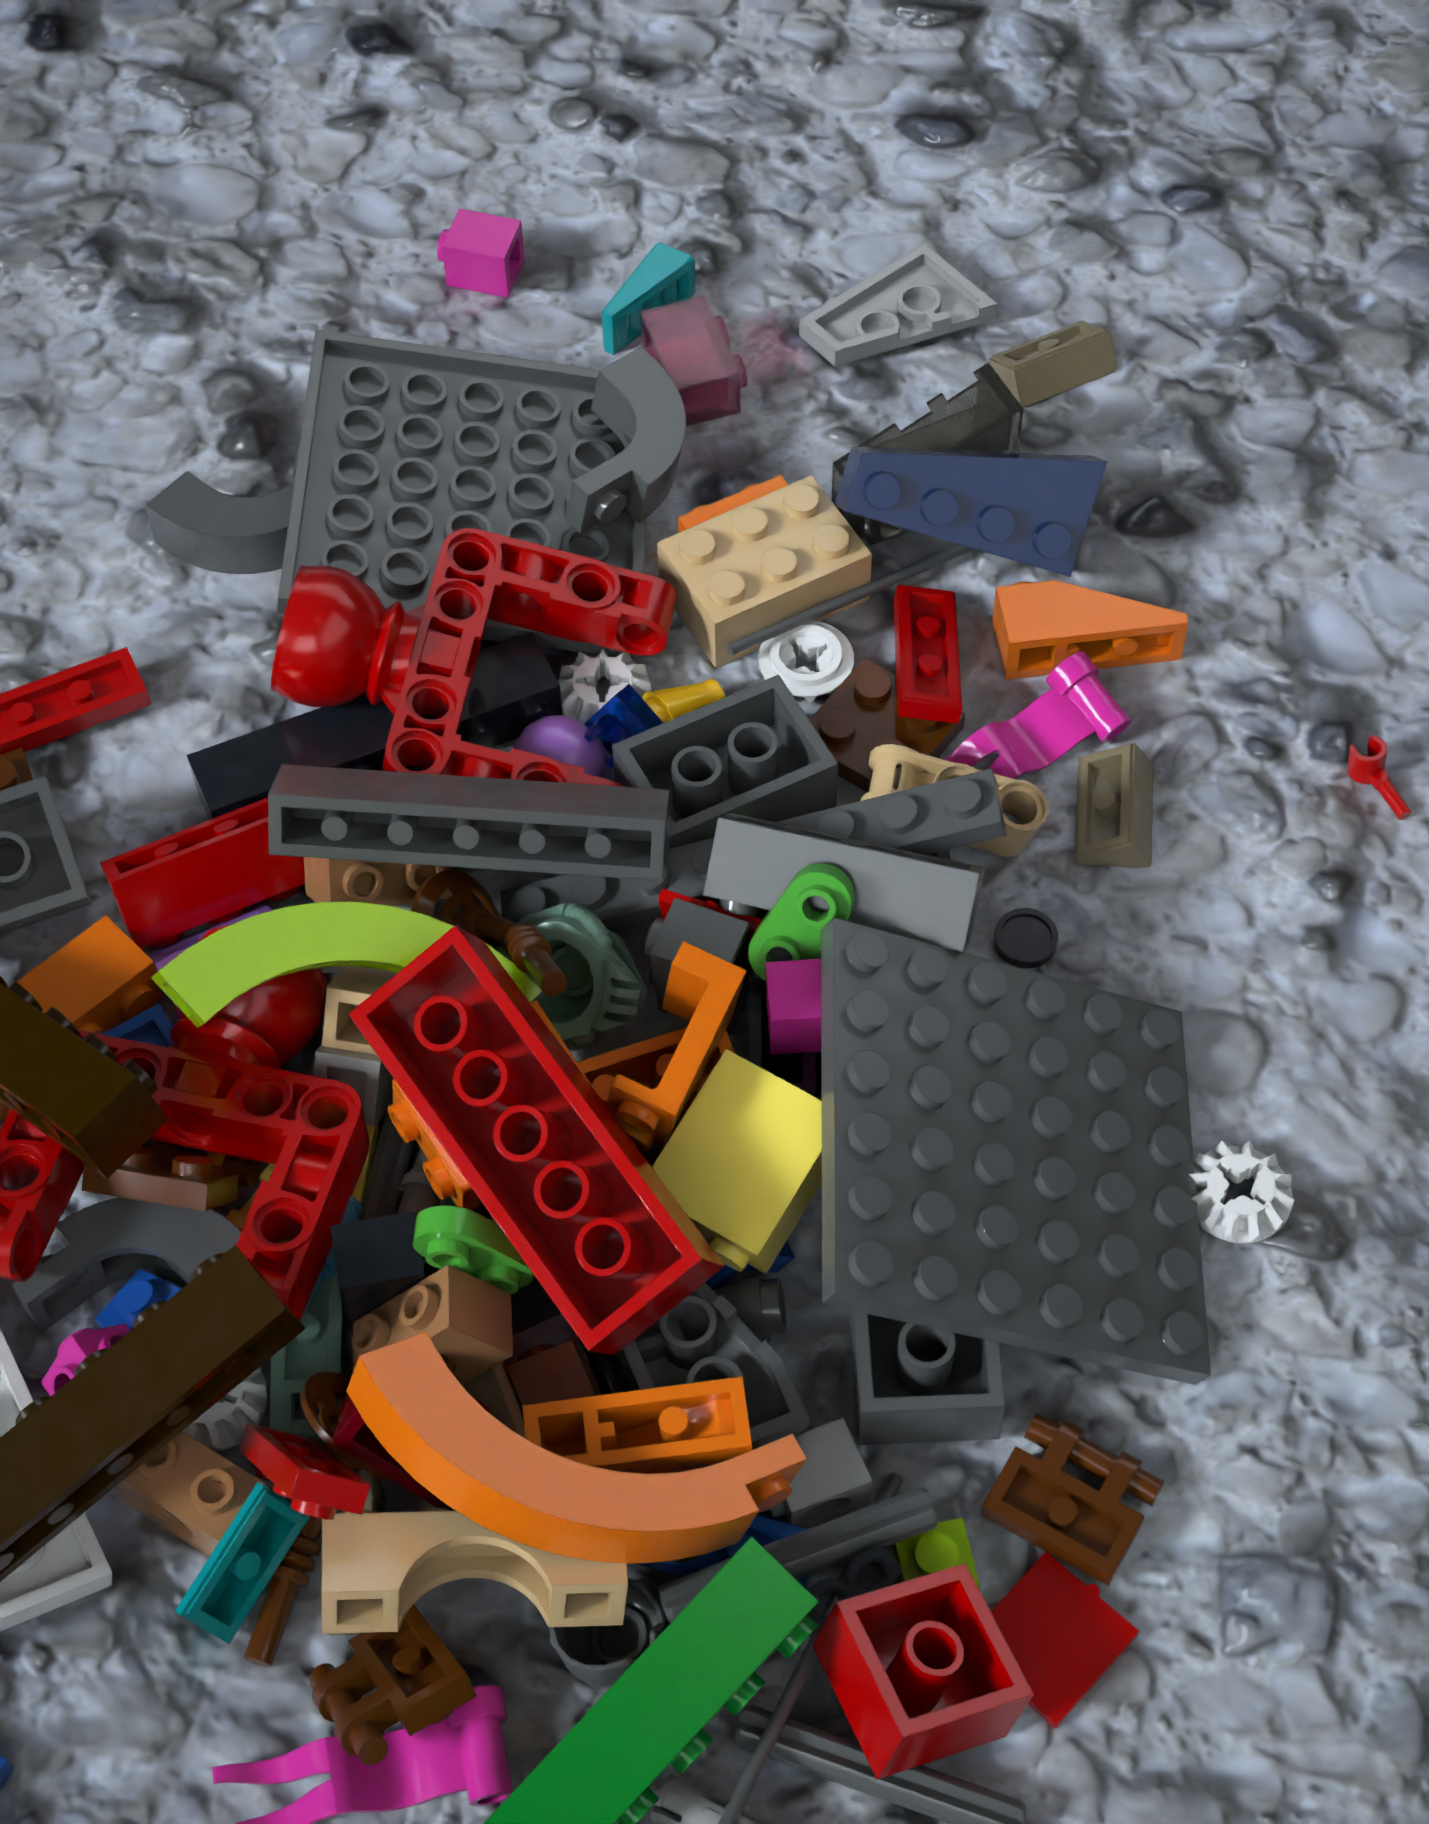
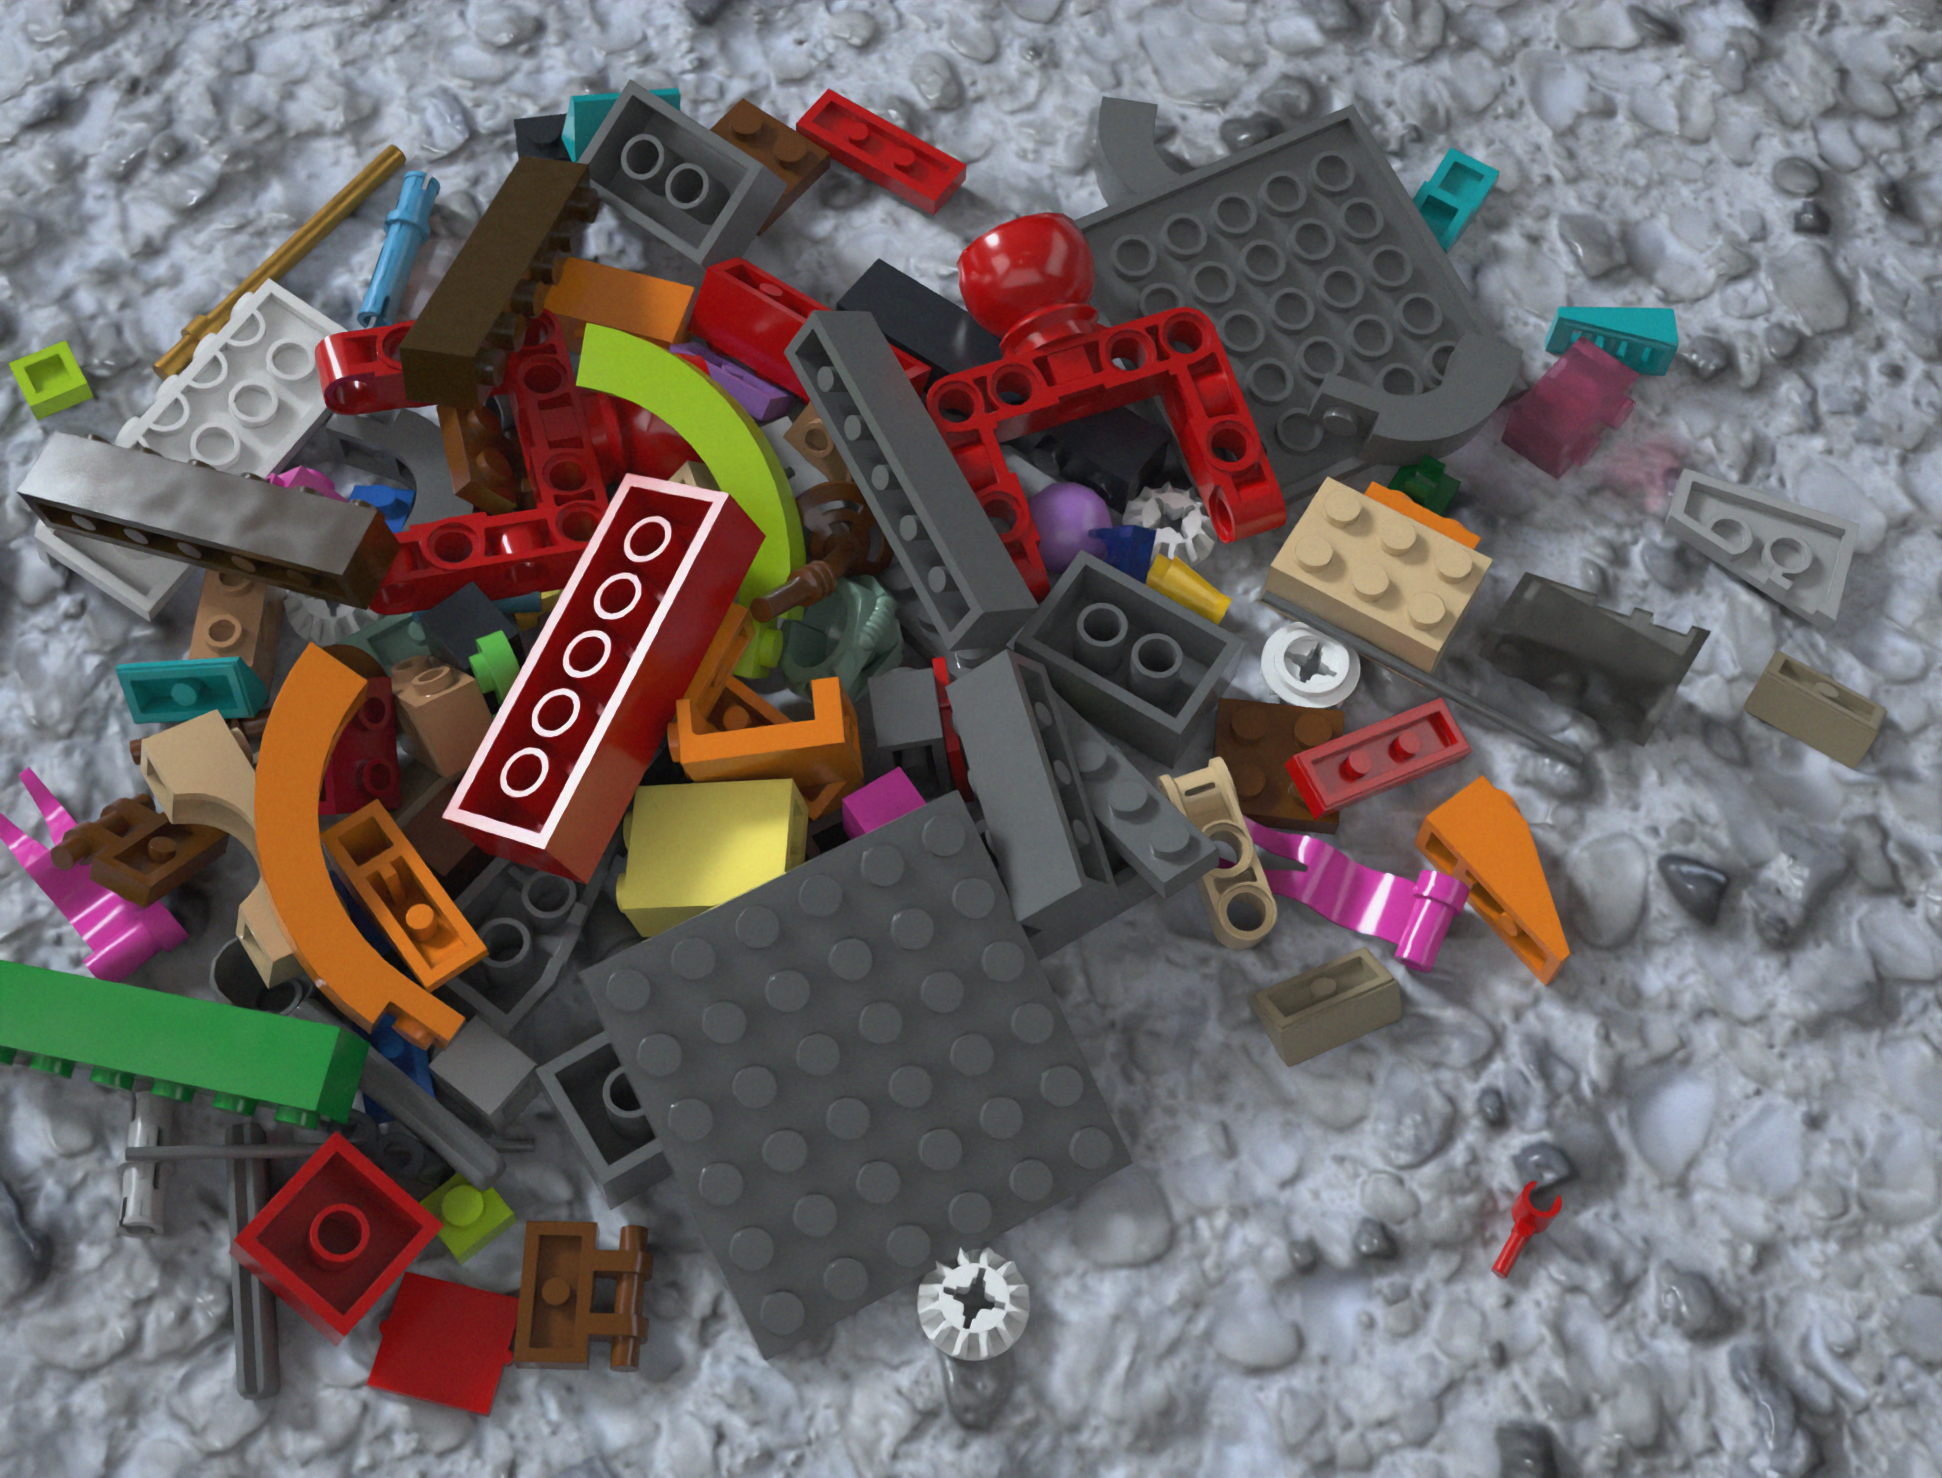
camera: 55 degrees right, 5 degrees up
red plate [239,1422,371,1520] -> none
dark pink brick [437,208,525,298] -> none
bright green plate [748,863,855,981] -> none
dark blue wedge [835,447,1108,577] -> none
black piece [994,908,1058,969] -> none
none -> dark green tile [1387,454,1461,517]
none -> teal slope [1412,147,1500,255]

